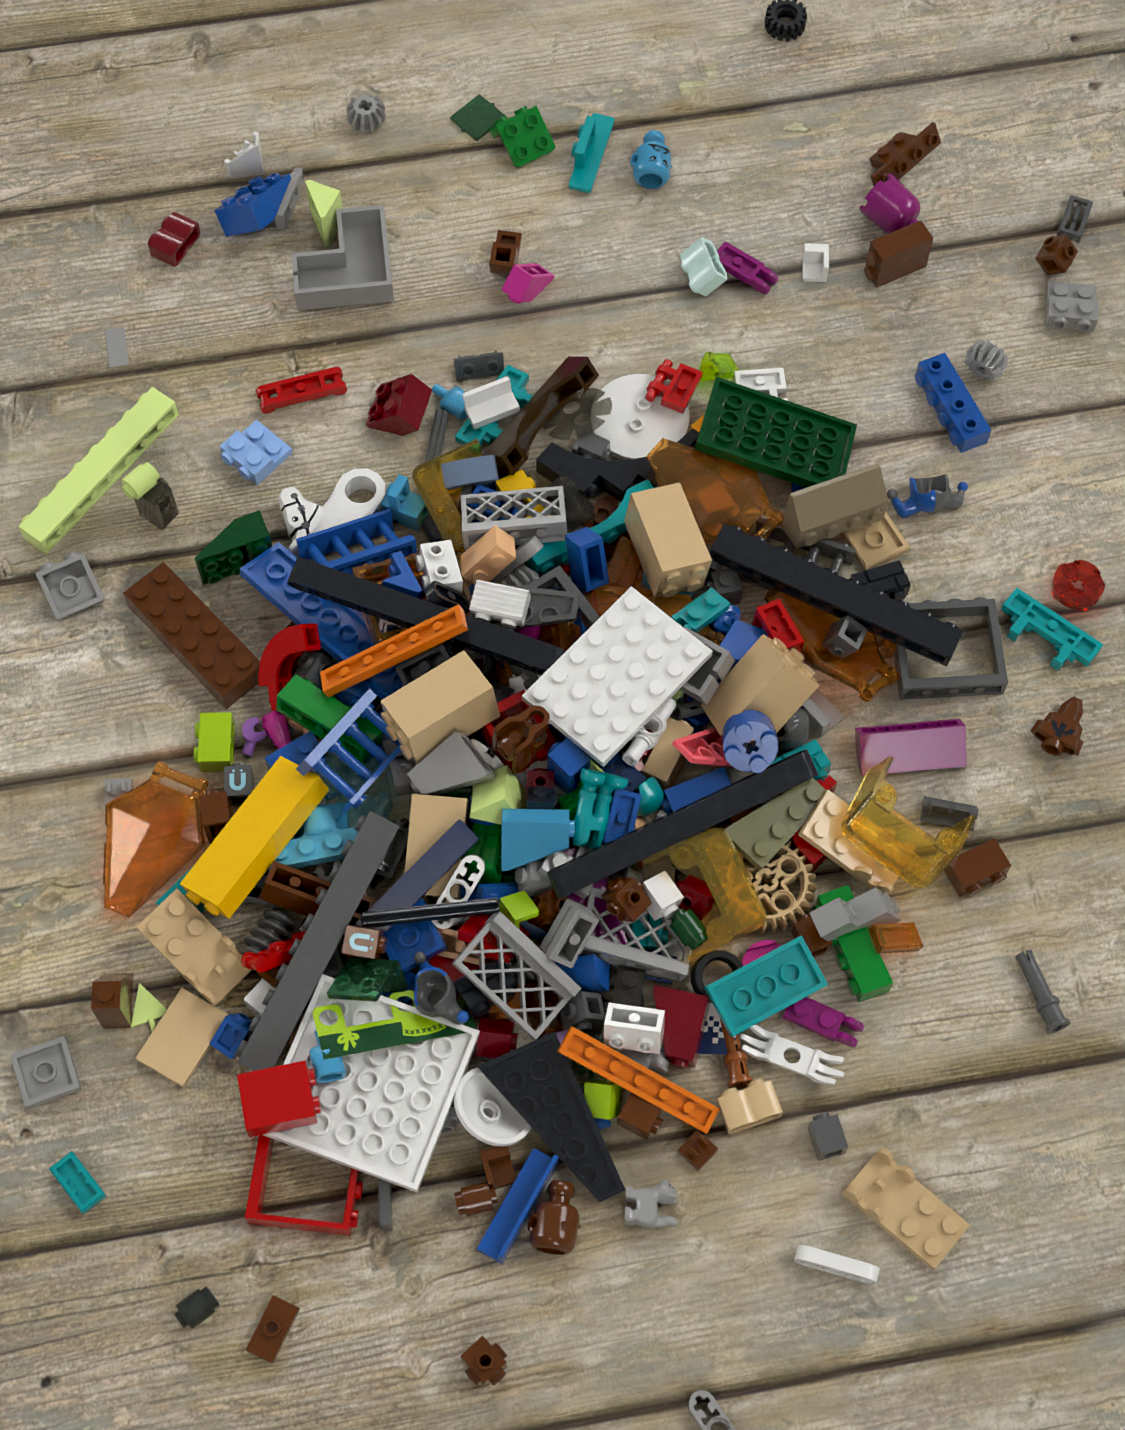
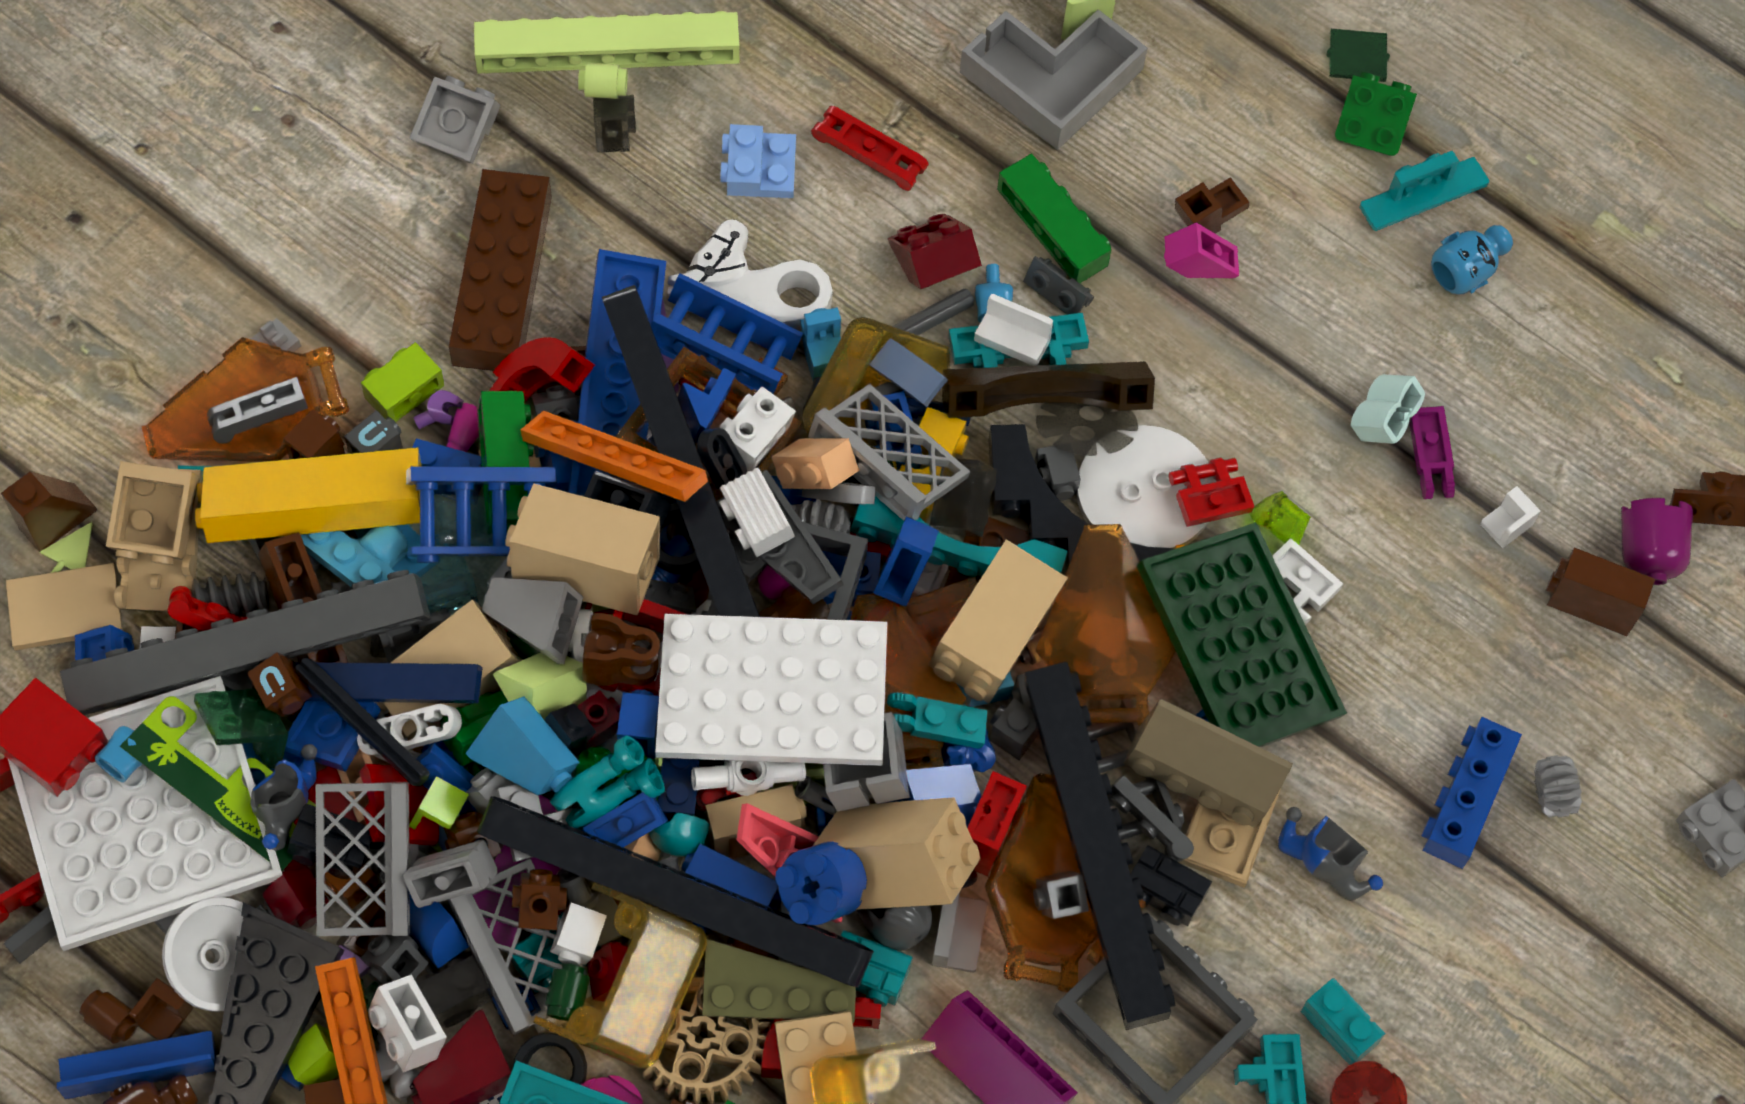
camera: 45 degrees right, 0 degrees up
dark green slope [195,510,272,585] -> none
none -> tan window [106,461,199,565]
none -> dark grey plate [207,377,308,444]
none -> green brick [997,153,1112,283]
none -> dark grey plate [1110,775,1194,862]
none -> teal brick [1300,978,1386,1067]

